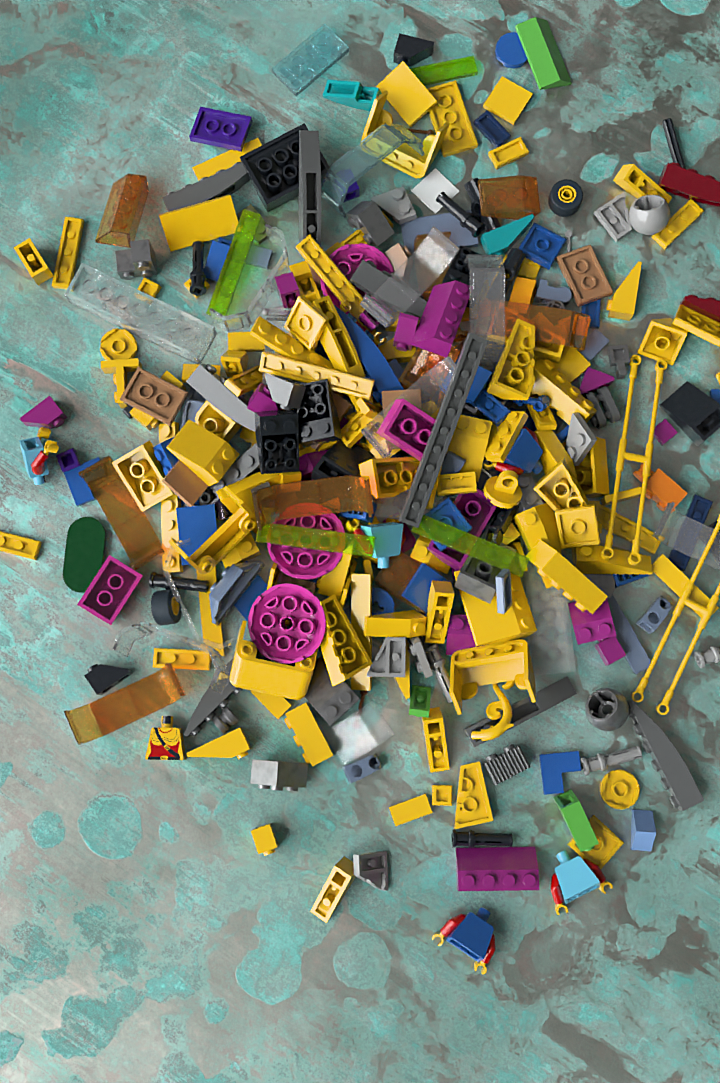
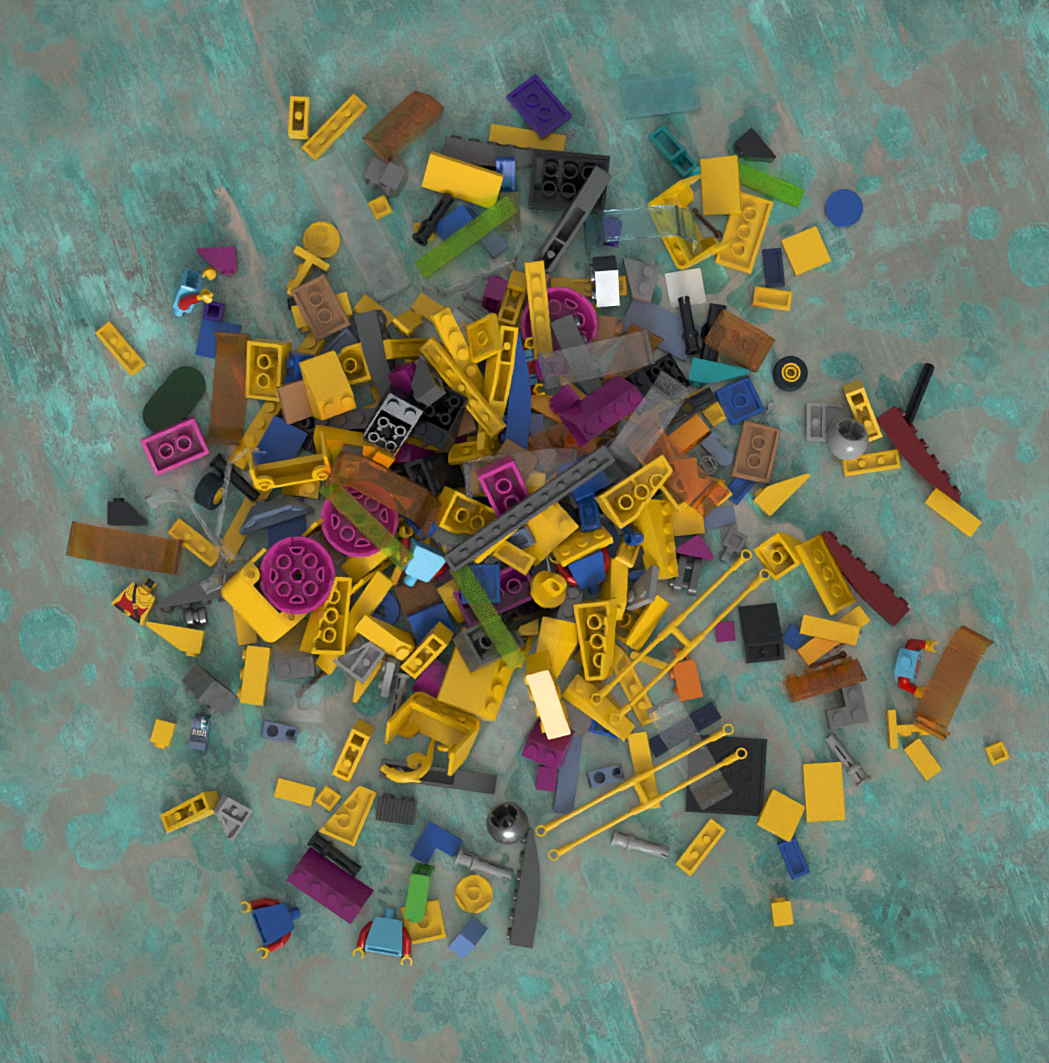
camera: 30 degrees right, 5 degrees up
bright green plate [409,685,431,717] -> none
sand blue tile [496,569,512,614] -> none
bright green slope [515,17,572,90] -> none
yellow tile [555,504,601,549] -> none
none -> sand blue leg [188,713,211,751]
none -> blue tile [496,157,516,193]

